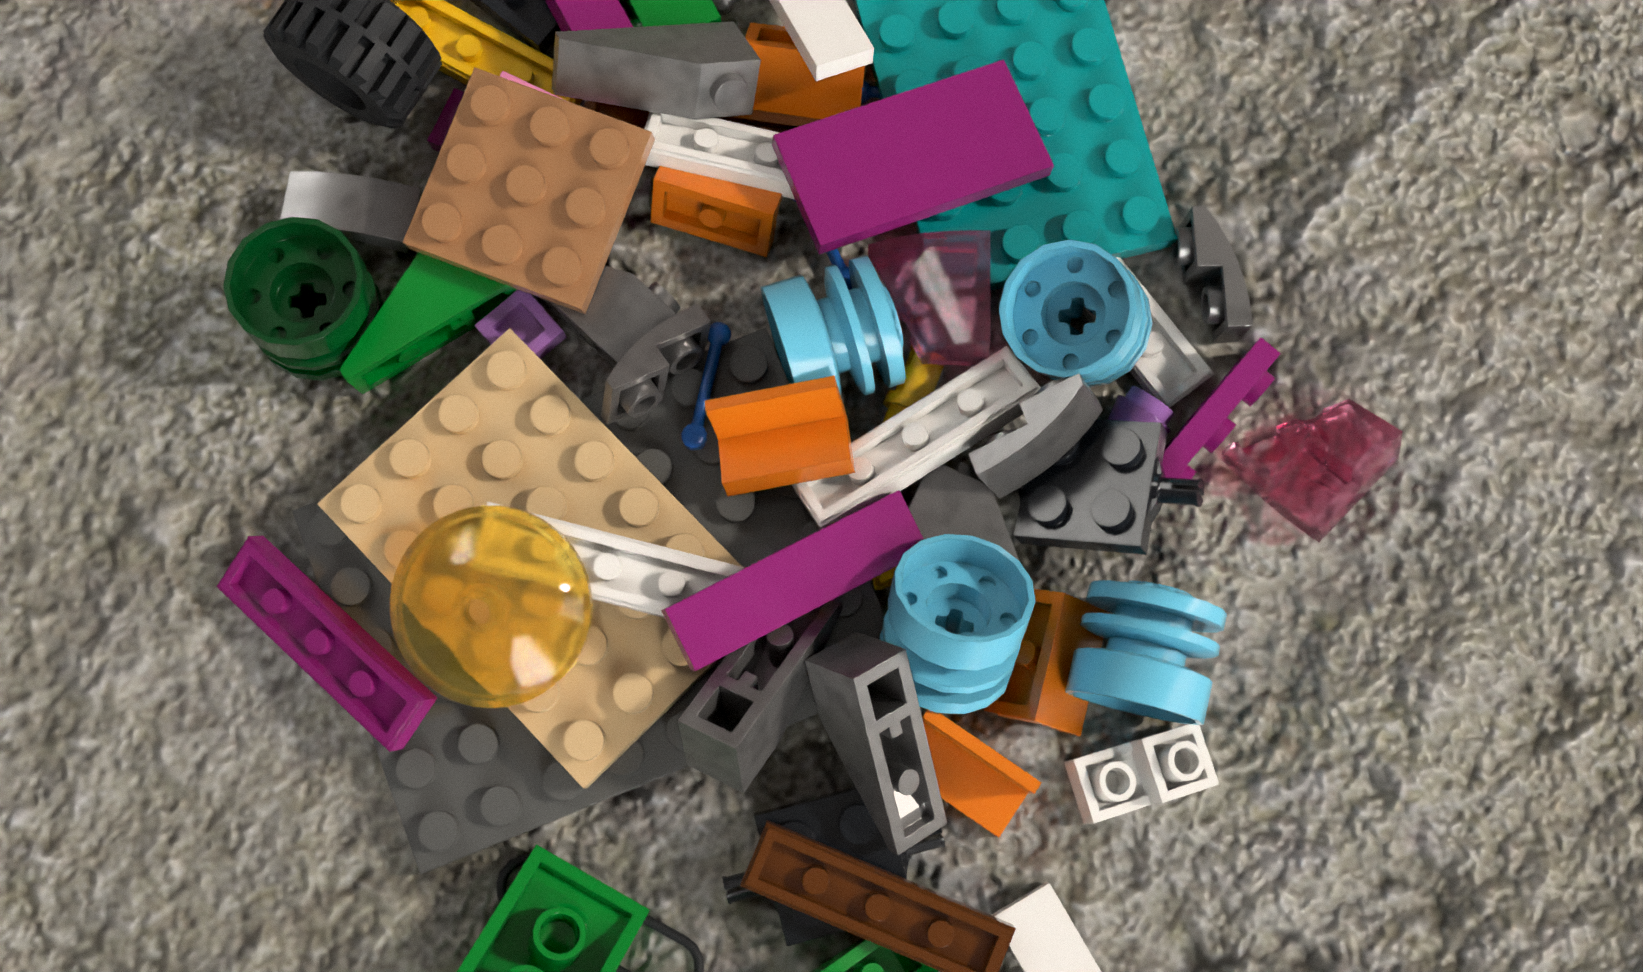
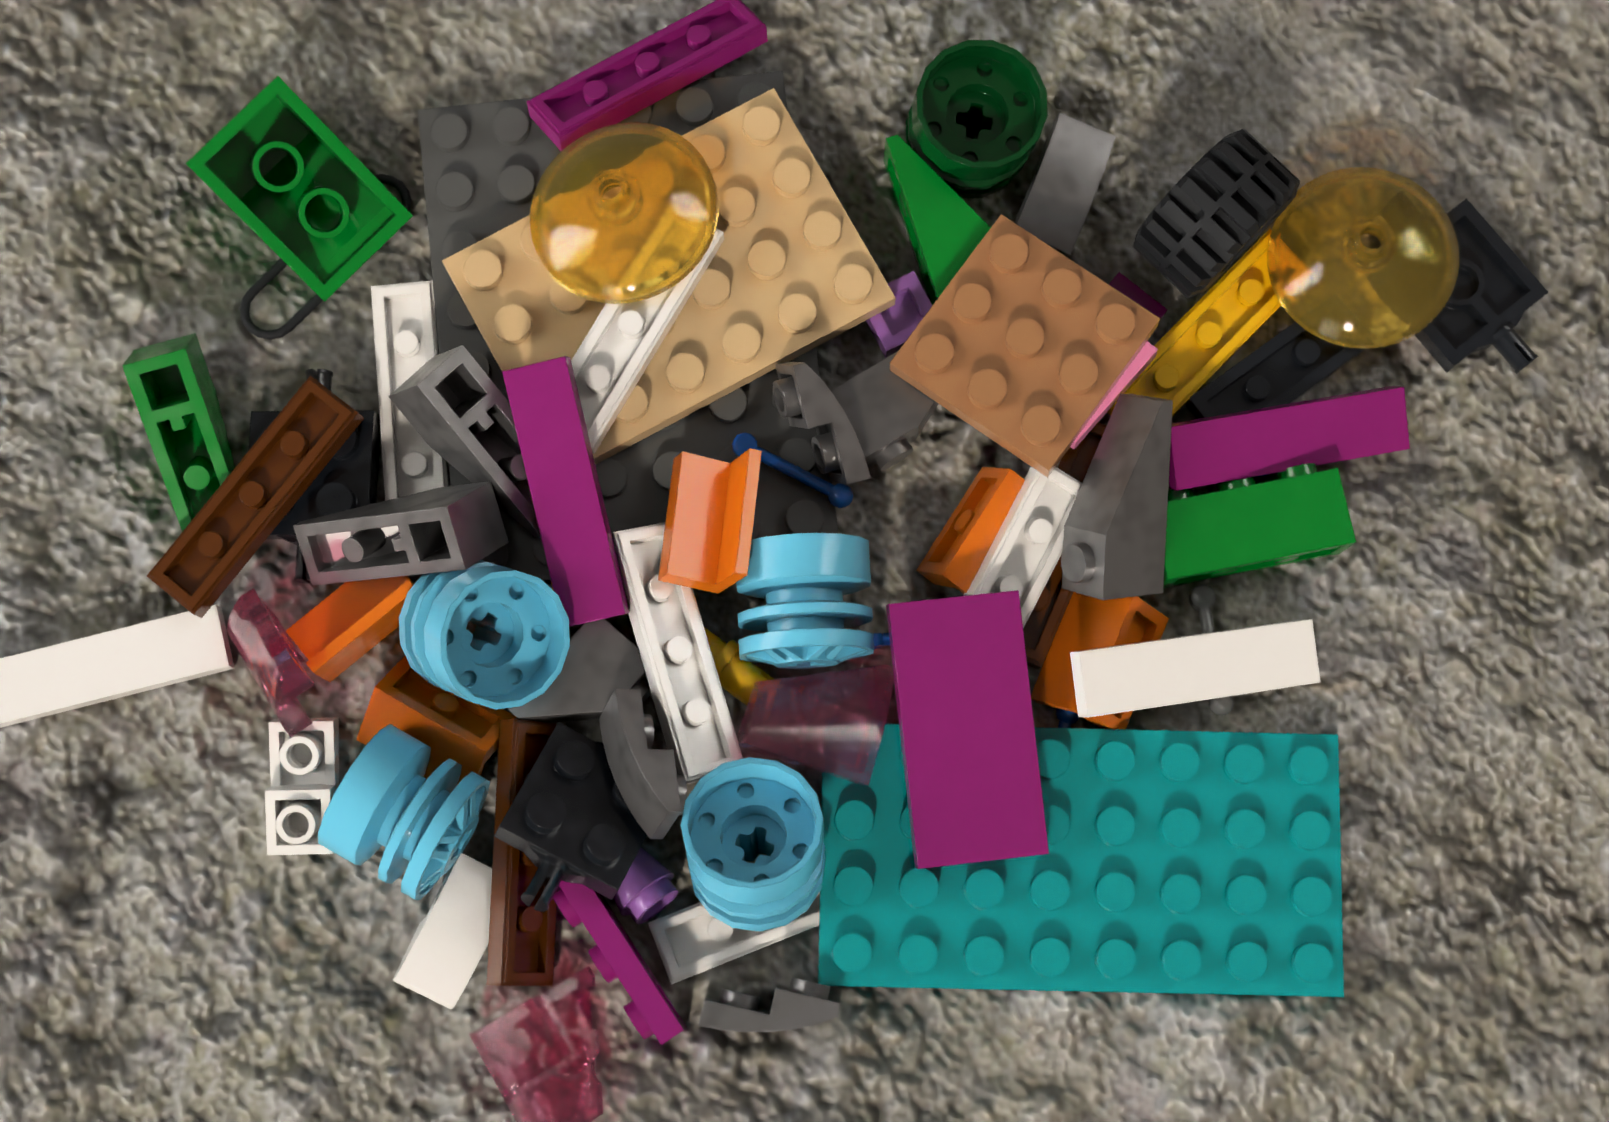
camera: 105 degrees right, 0 degrees up
none -> clear pink slope [227,588,314,737]
none -> white tile [371,280,451,501]
none -> white slope [392,853,492,1009]
none -> reddish brown tile [486,719,565,986]

